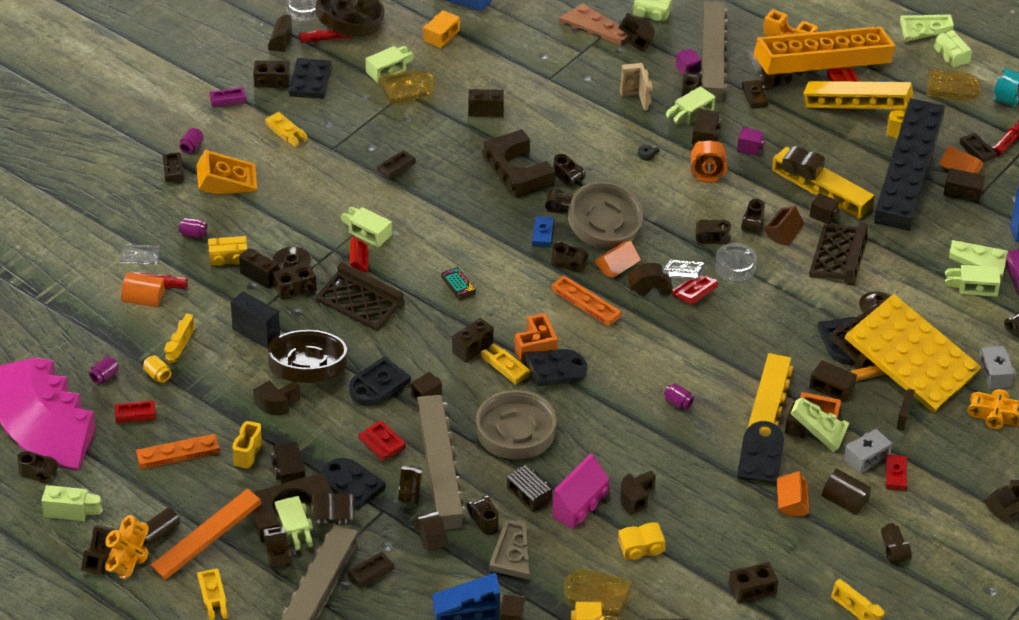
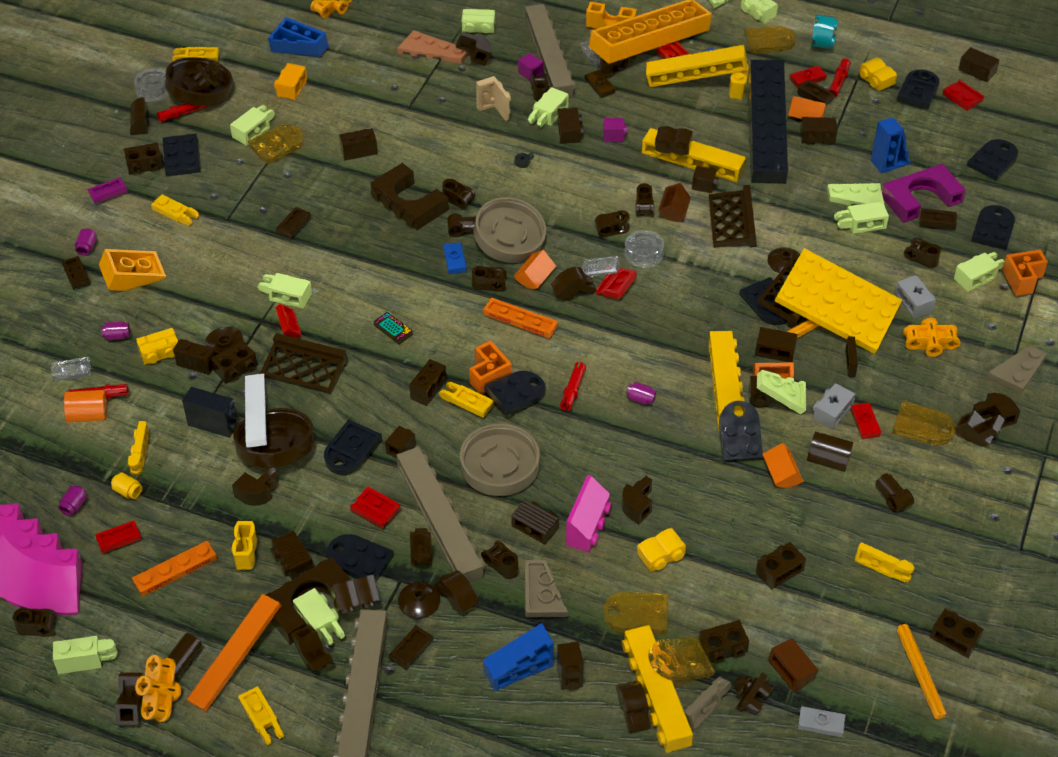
camera: 15 degrees left, 5 degrees up
orange brick [690,141,728,183] -> none
none -> white tile [245,373,267,447]
none -> dark brown dish [398,582,440,619]
none -> red pin [560,362,586,411]
none -> red plate [790,65,827,88]
none -> clear yellow plate [892,401,956,445]

